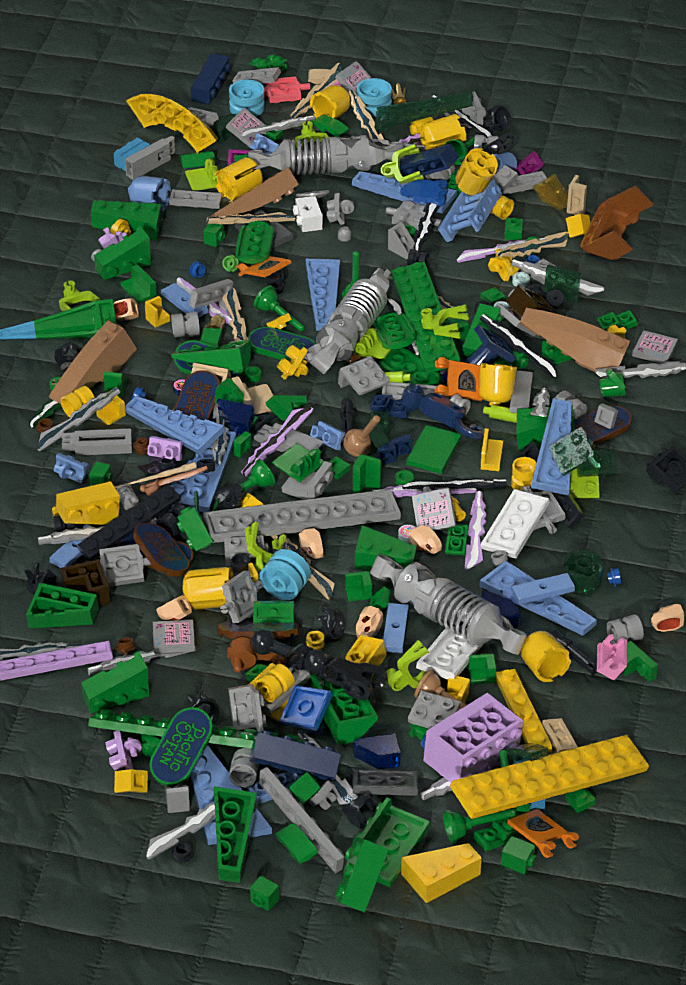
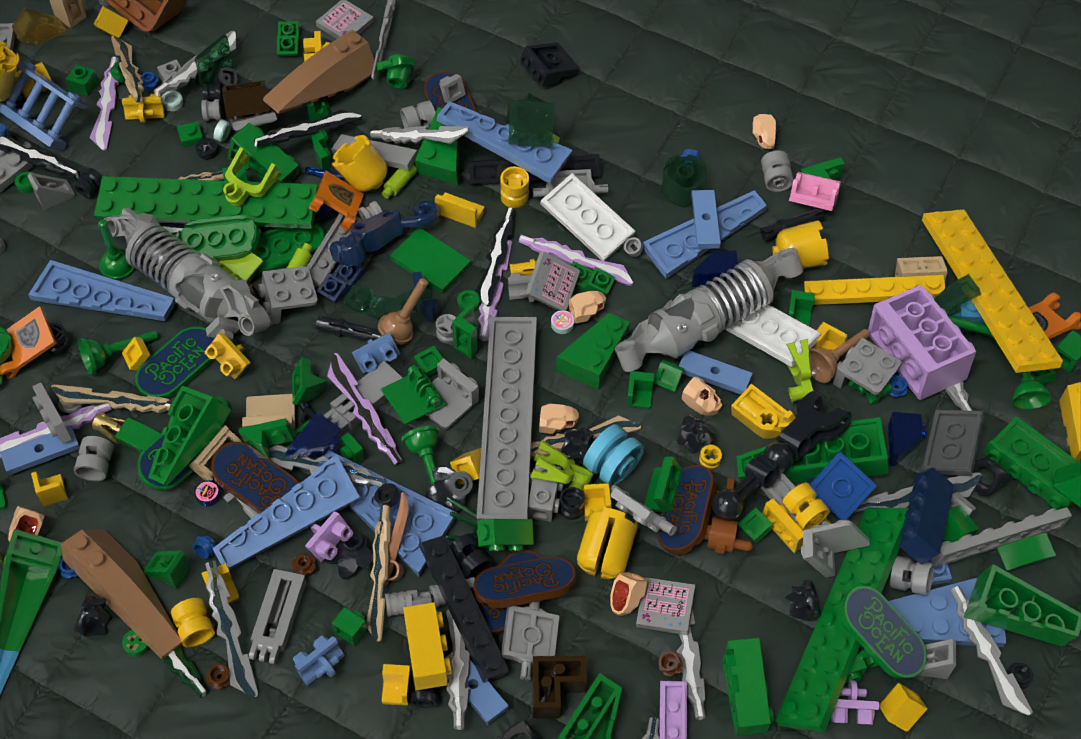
camera: 75 degrees left, 15 degrees up
dark blue plant [465,324,516,365] -> none

